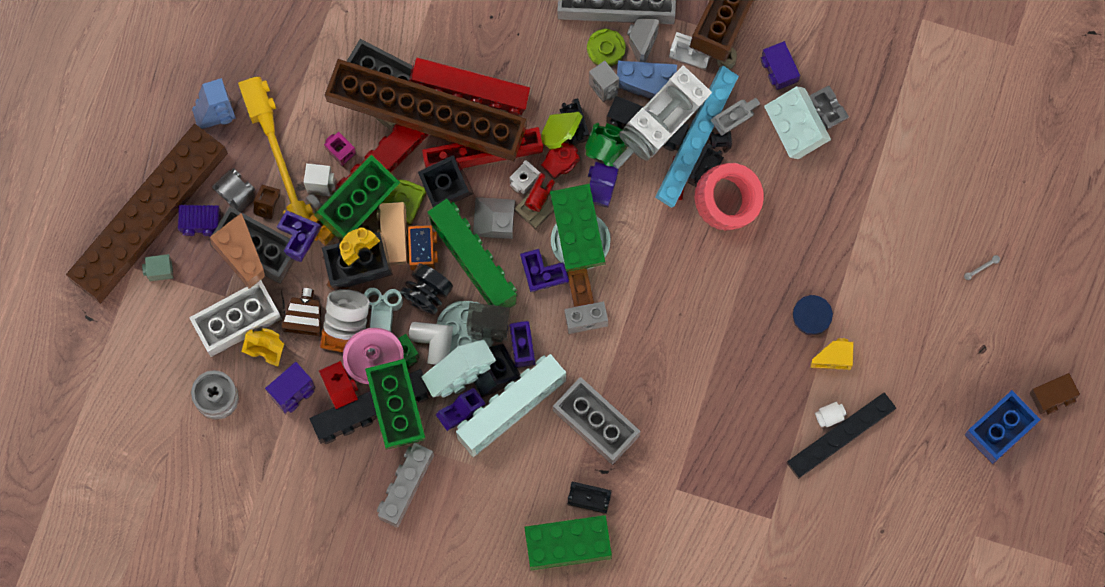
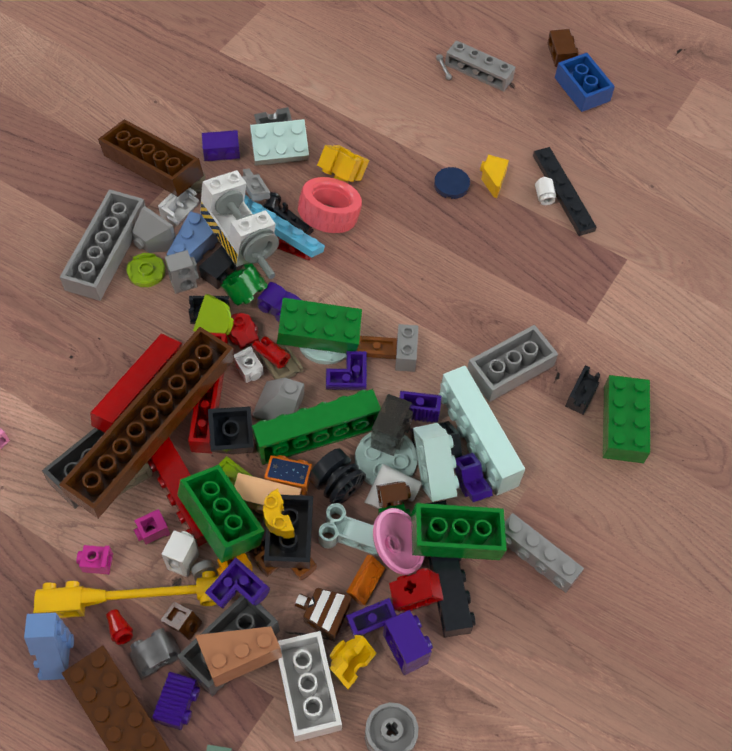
camera: 80 degrees left, 15 degrees down
white wheel [323,289,370,340] -> none
none -> dark pink brick [76,545,113,575]
none -> red cone [106,609,133,645]
none -> yellow brick [317,145,370,183]
none -> dark purple brick [346,598,397,637]
none -> reddish brown brick [376,481,411,508]
none -> light grey brick [445,40,516,92]

